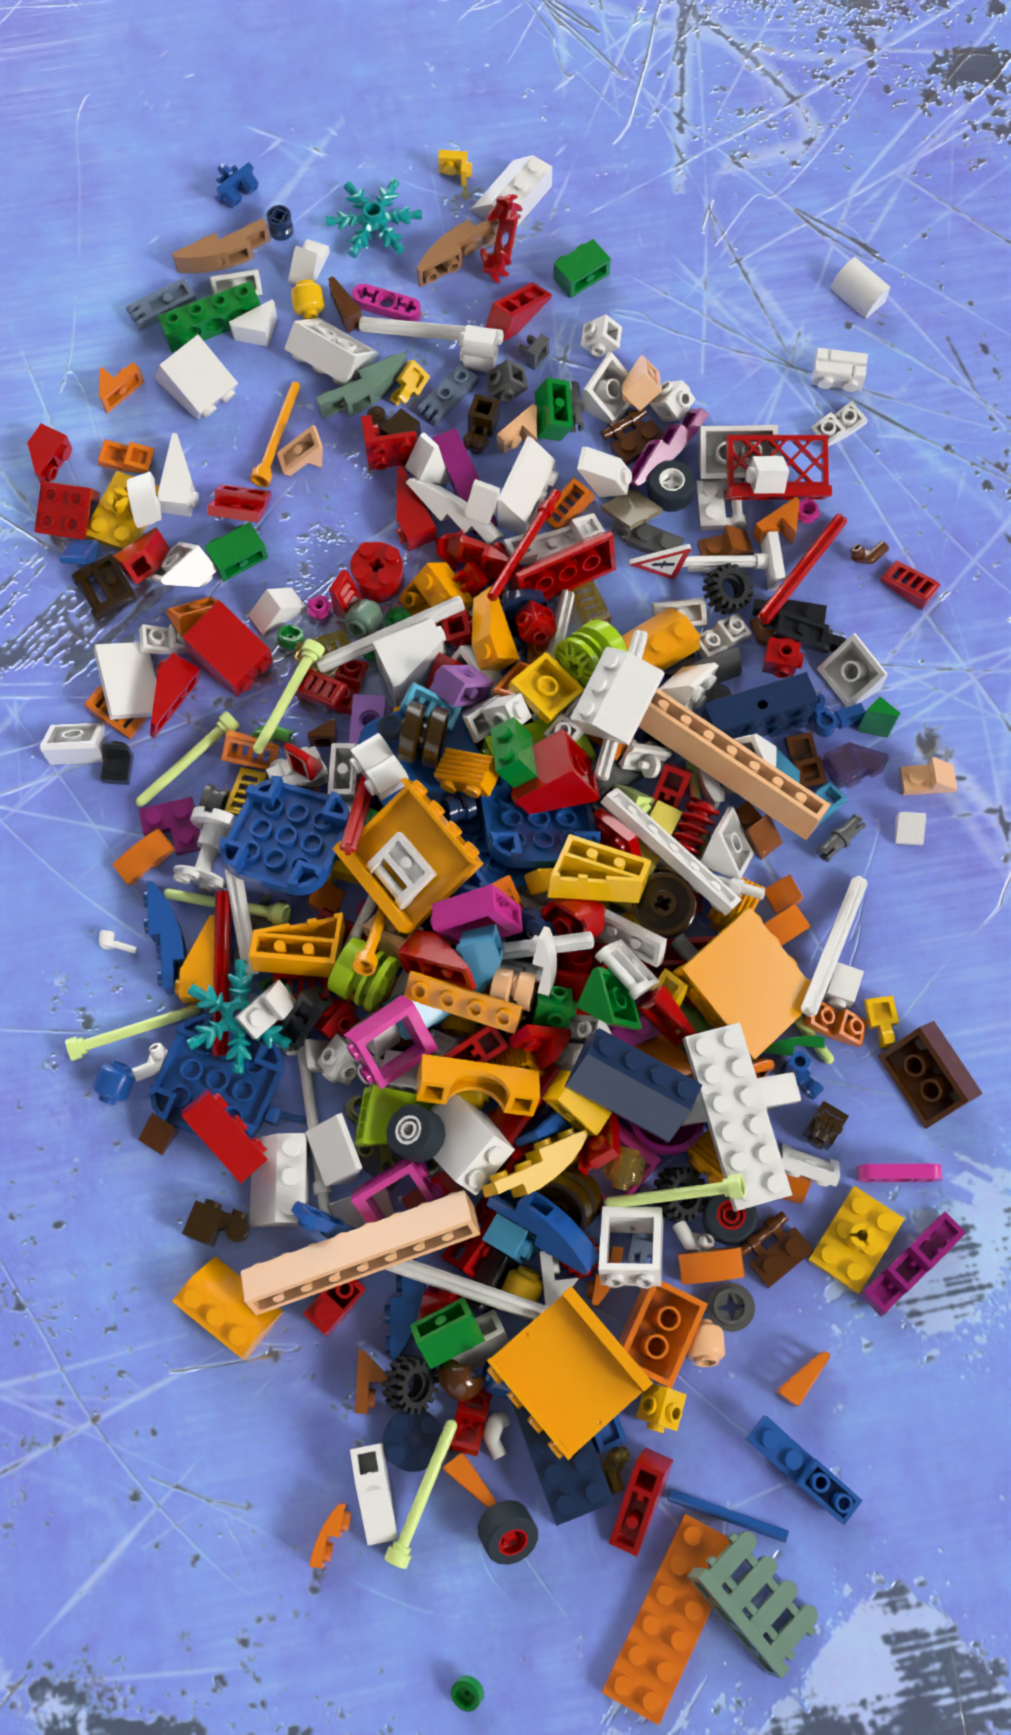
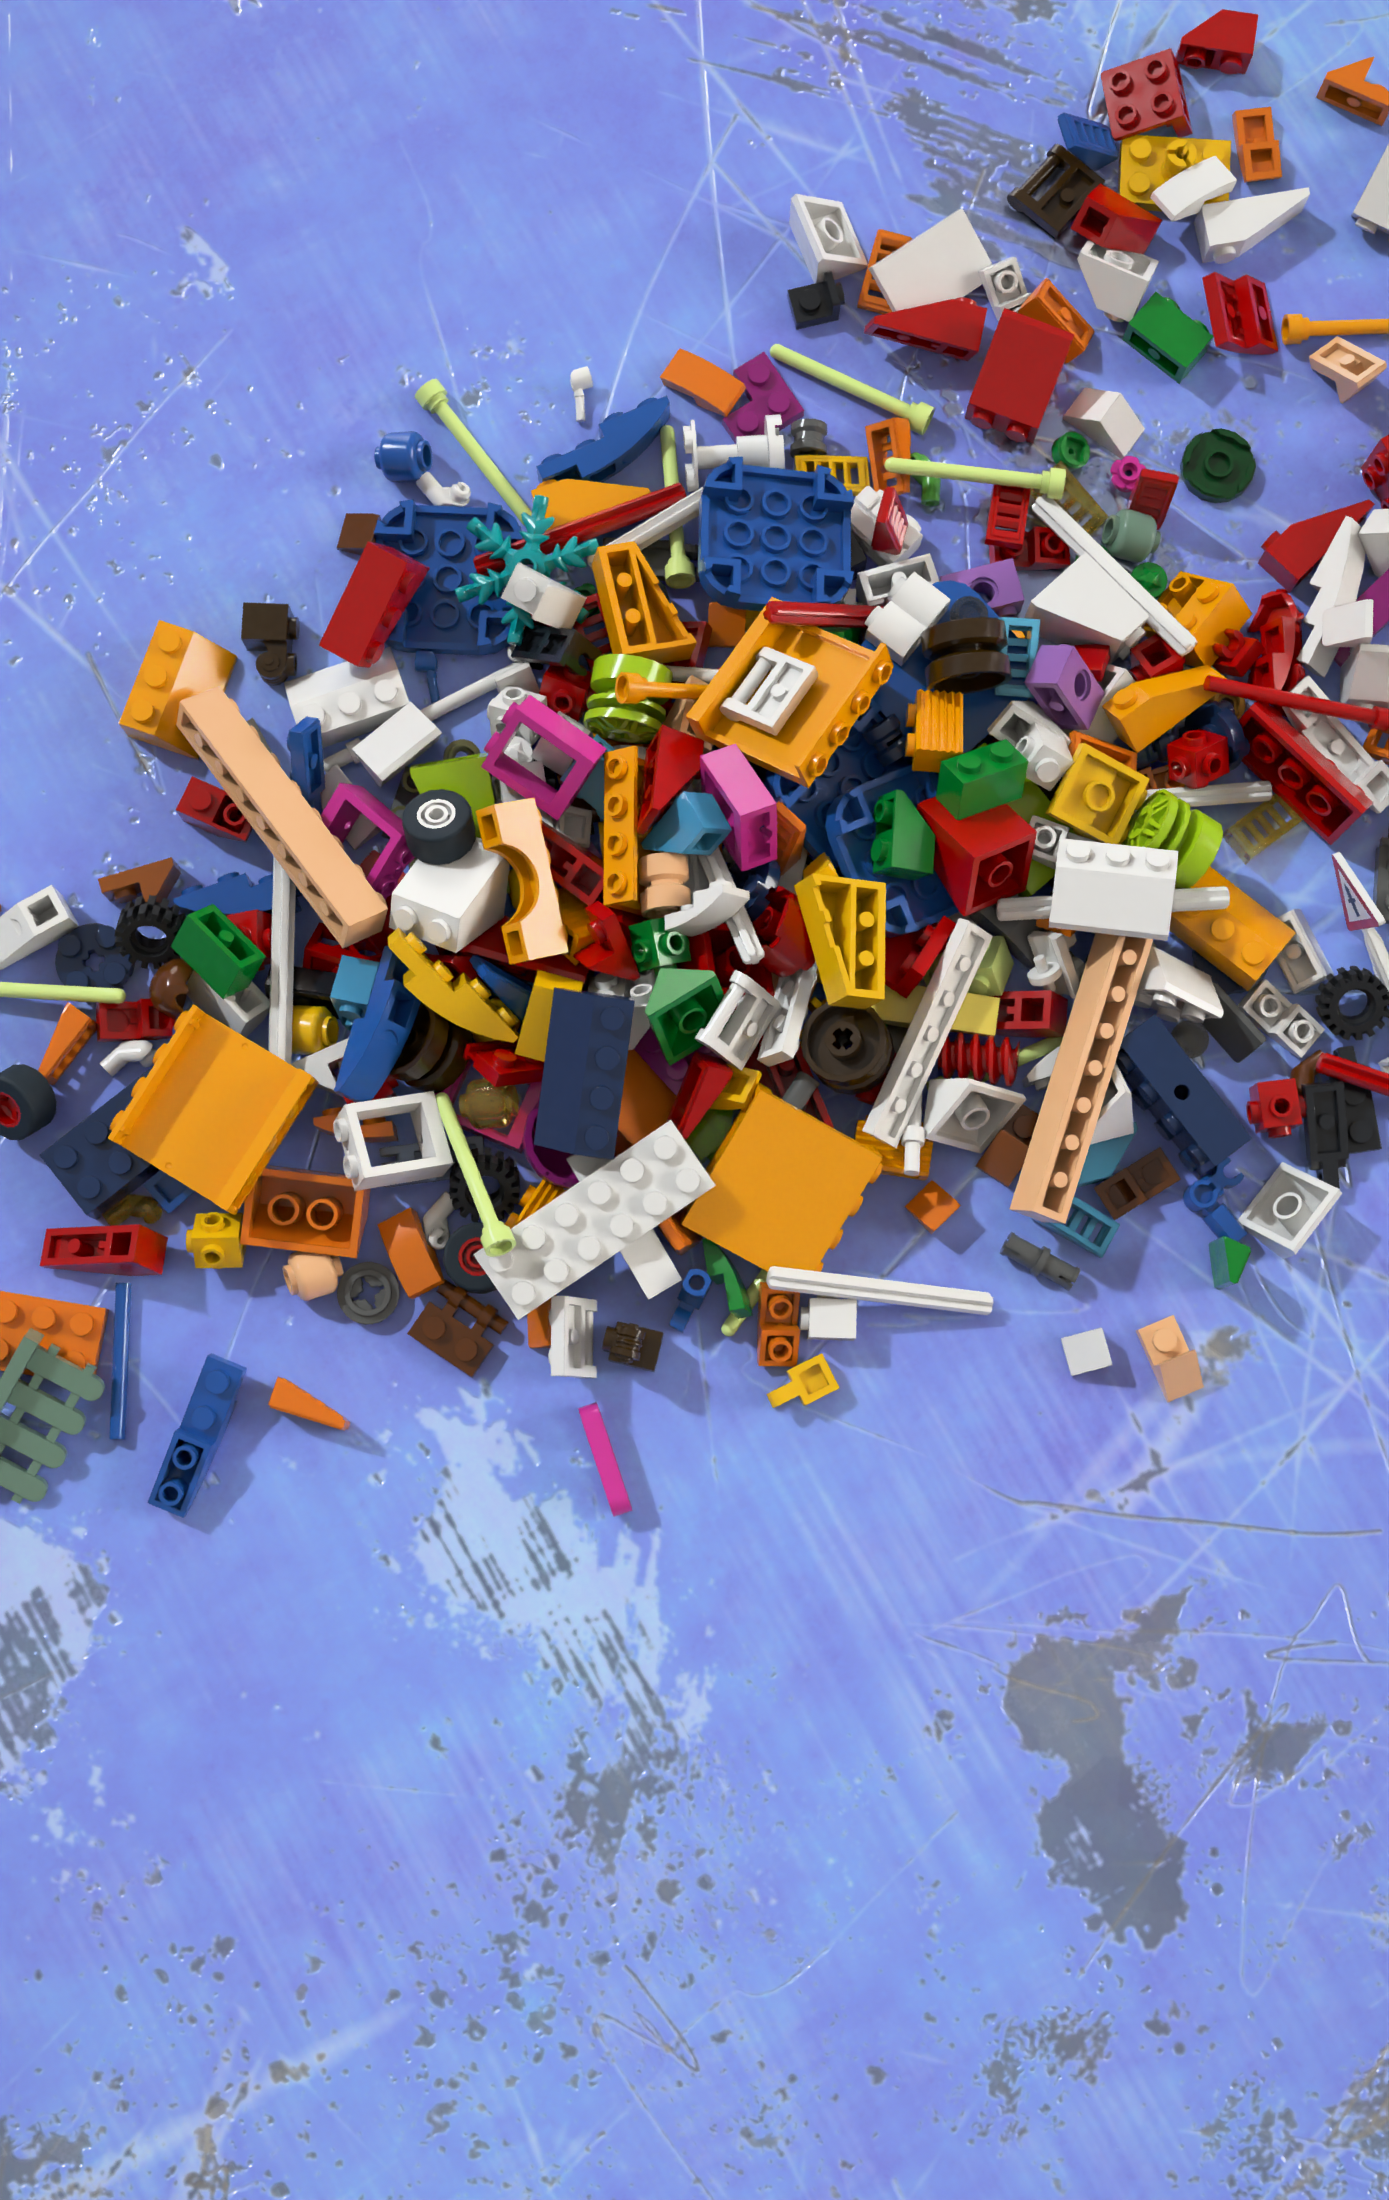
camera: 70 degrees right, 10 degrees up
reddish brown slope [308,718,337,747] -> none
red brick [350,542,404,603] -> none
orange slope [764,904,811,946] -> none
yellow plate [807,1186,904,1294] -> none
clear purple slope [822,742,889,789] -> none
magenta slope [860,1211,966,1317] -> none
reddish brown slope [878,1021,983,1129] -> none
none -> green slope [871,789,935,880]
none -> dark green tile [1180,428,1256,503]

